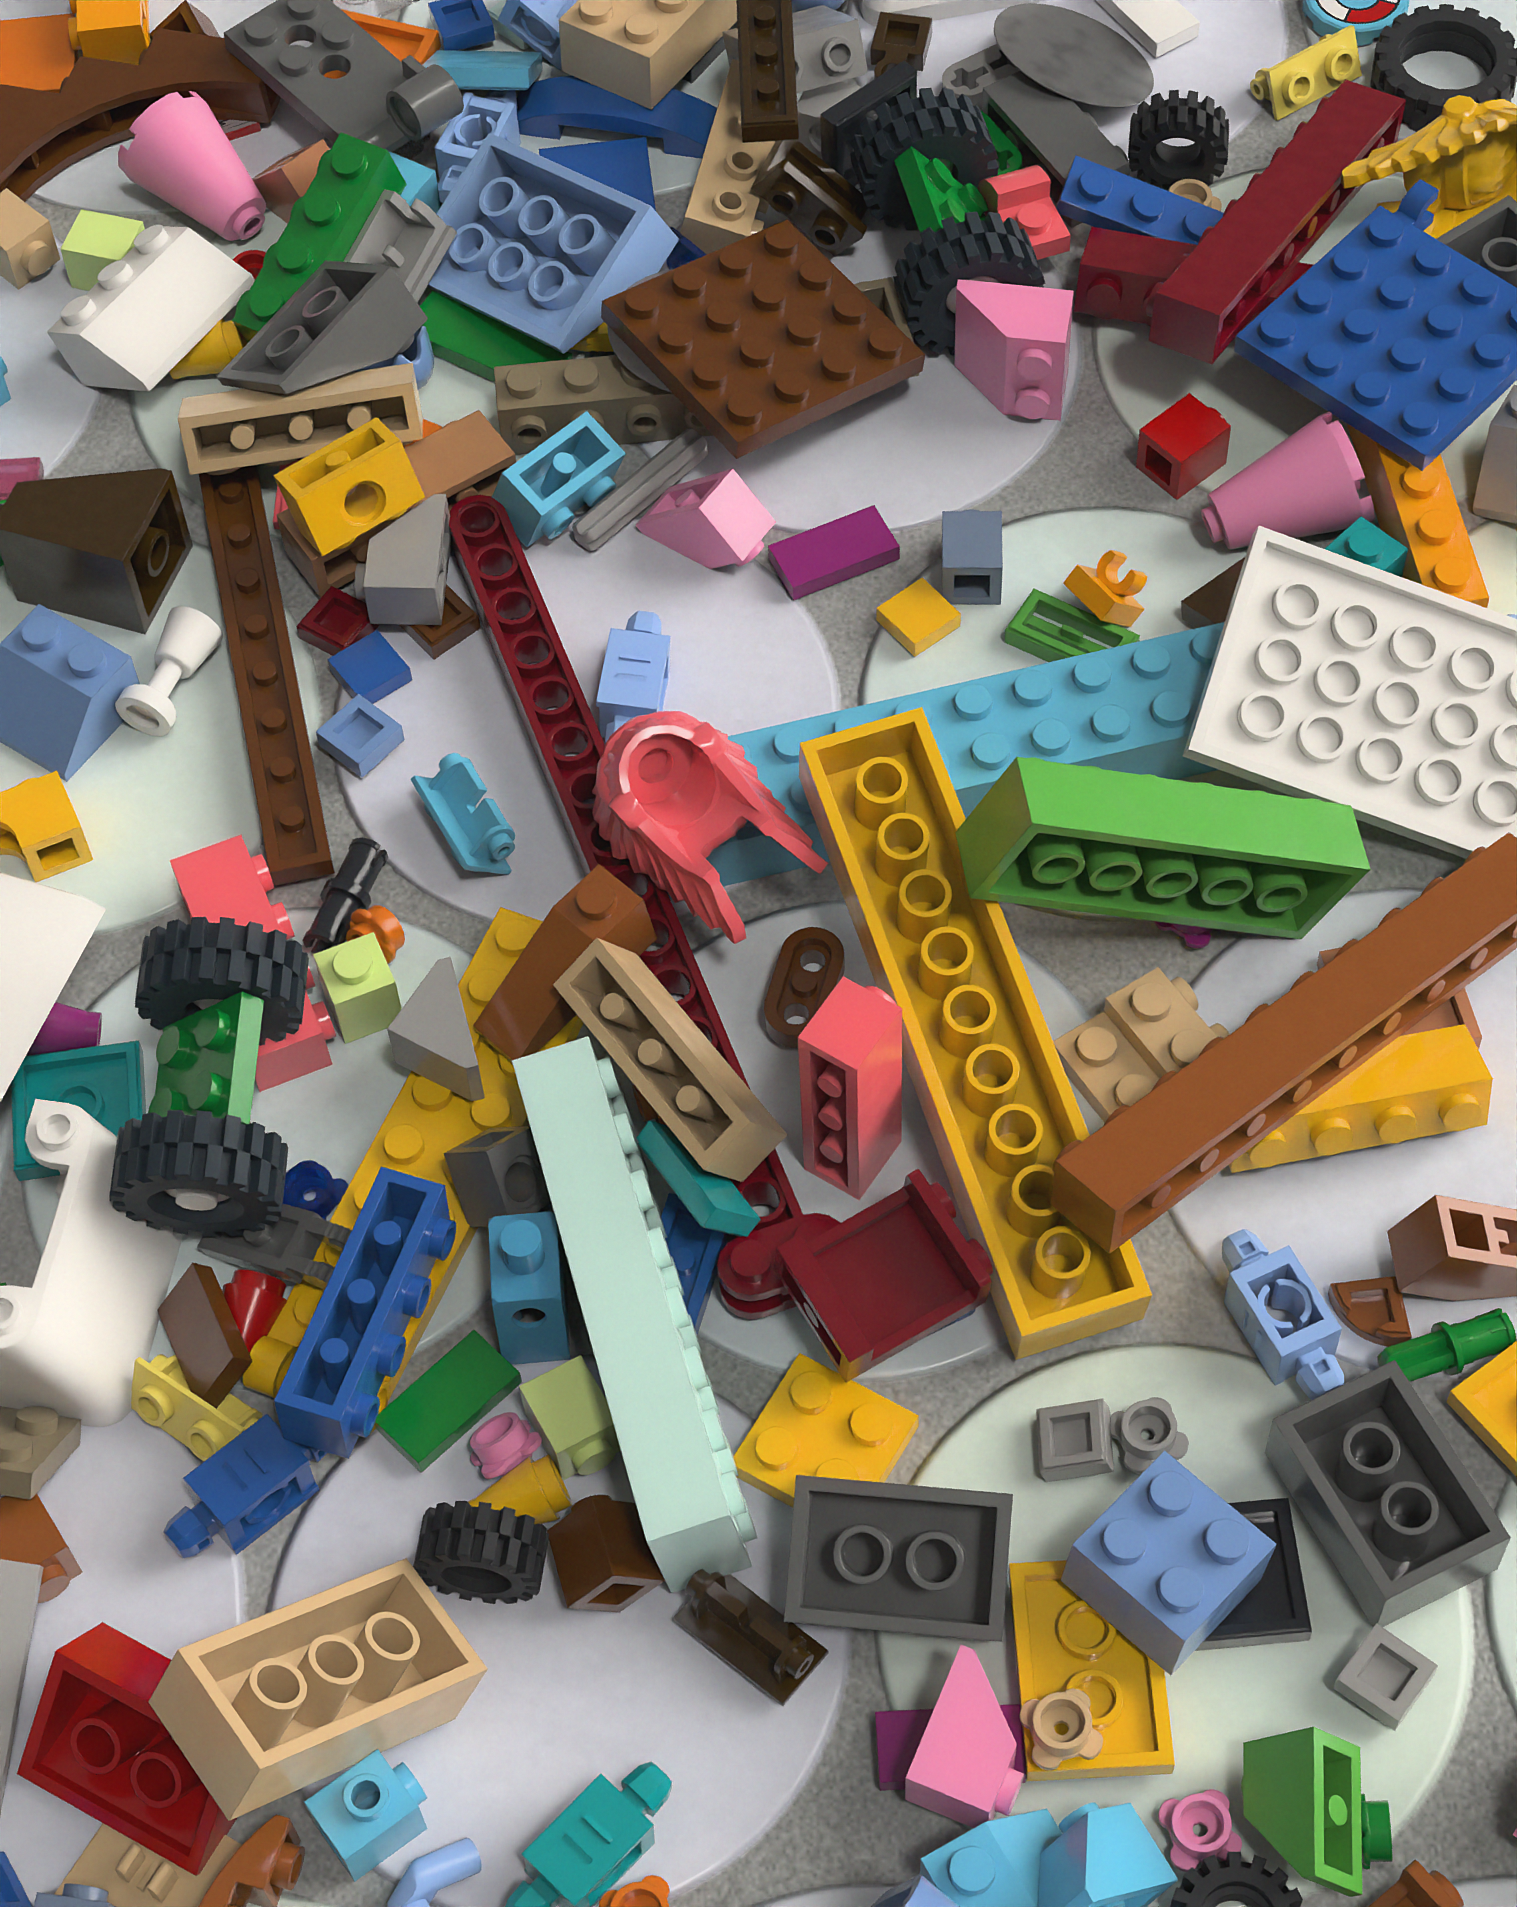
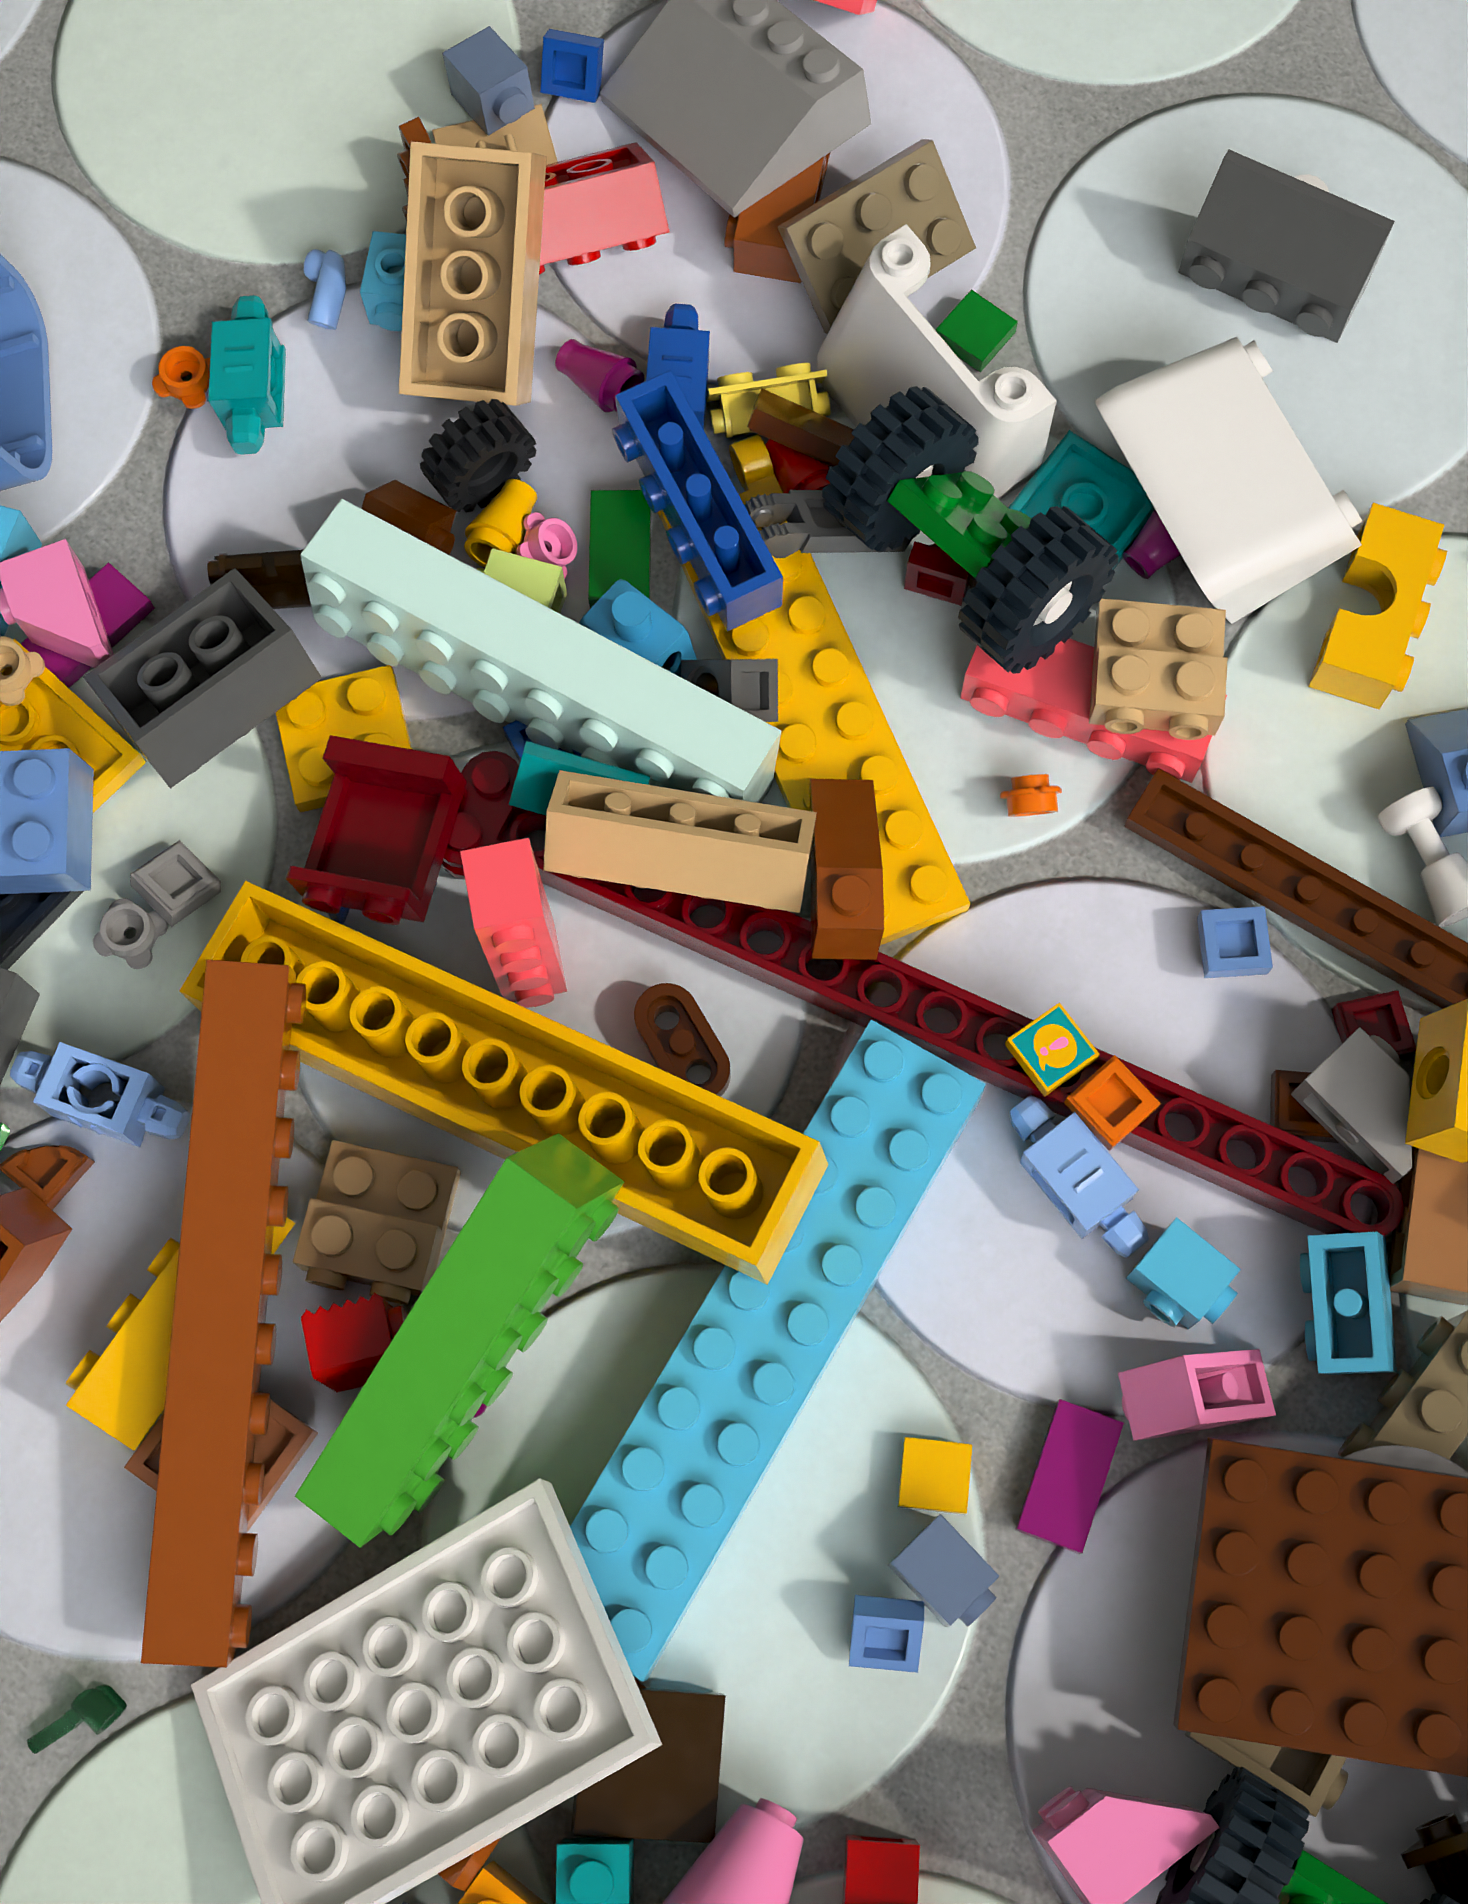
camera: 135 degrees right, 15 degrees up
clear blue plate [283,1160,348,1221] -> none
black pin [303,837,388,954] -> none
yellowish green brick [313,932,402,1044] -> none
blue tile [327,630,412,704] -> none
light grey slope [387,957,485,1101] -> none
medium azure hinge [410,753,515,875] -> none
light grey axle [572,428,709,551] -> none
coral piece [592,711,828,944] -> none
bright green tile [1005,589,1140,662] -> none
light orange tile [1063,550,1147,627] -> none
none -> red brick [301,1292,407,1393]
none -> magenta cone [555,339,645,412]
none -> medium blue plate [849,1595,924,1673]
none -> tile [1005,1002,1100,1097]
none -> orange tile [1064,1055,1161,1151]
none -> tan plate [1089,598,1228,740]
none -> medium azure brick [1126,1217,1241,1329]

